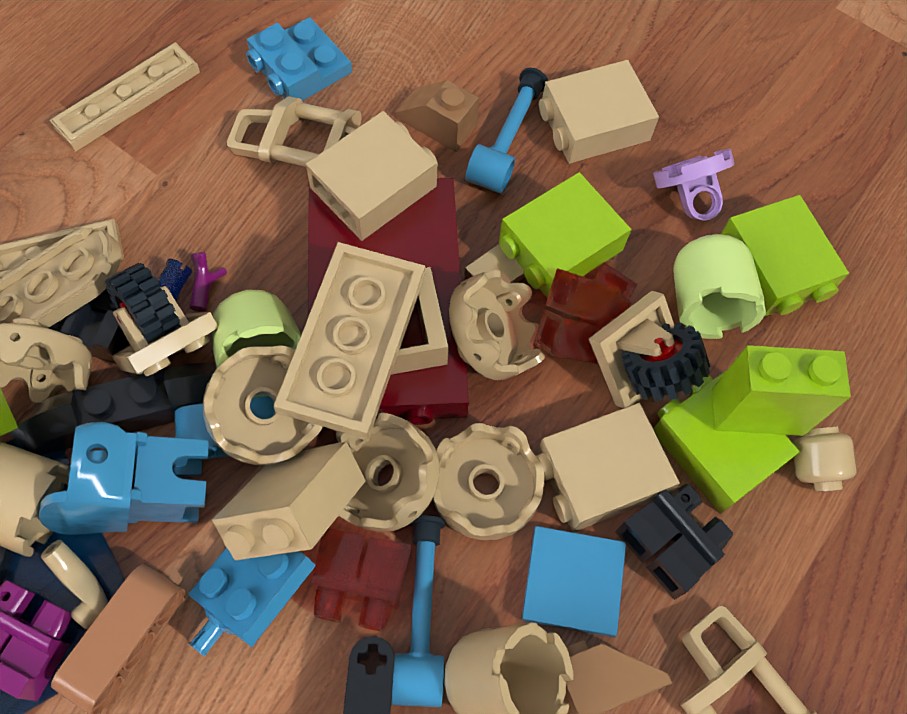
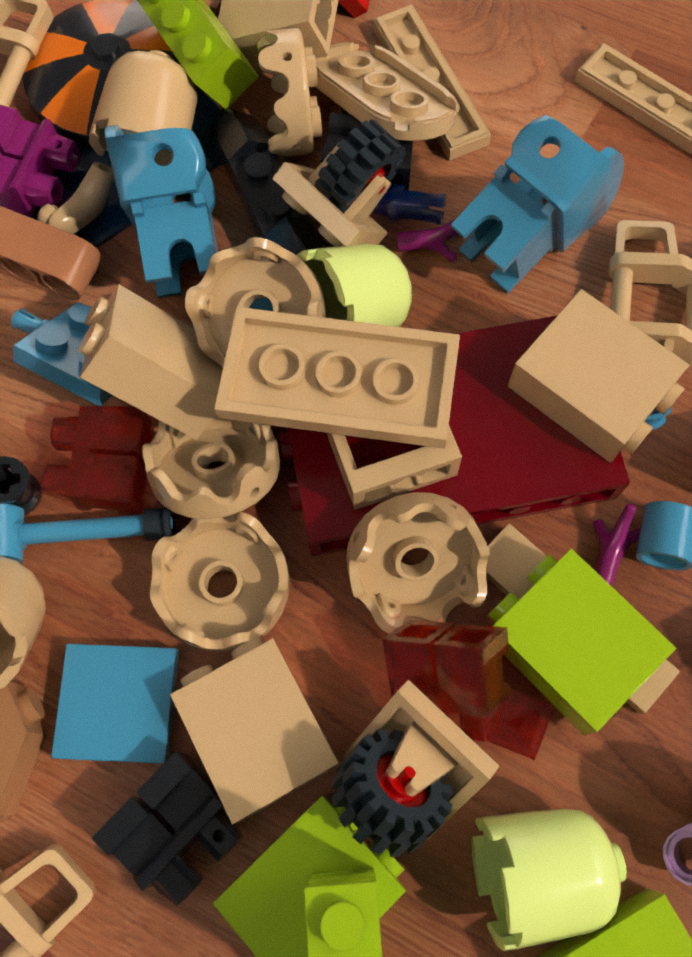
camera: 90 degrees right, 5 degrees up
none -> dark azure piece [451,114,624,294]
none -> magenta bar [593,504,641,586]

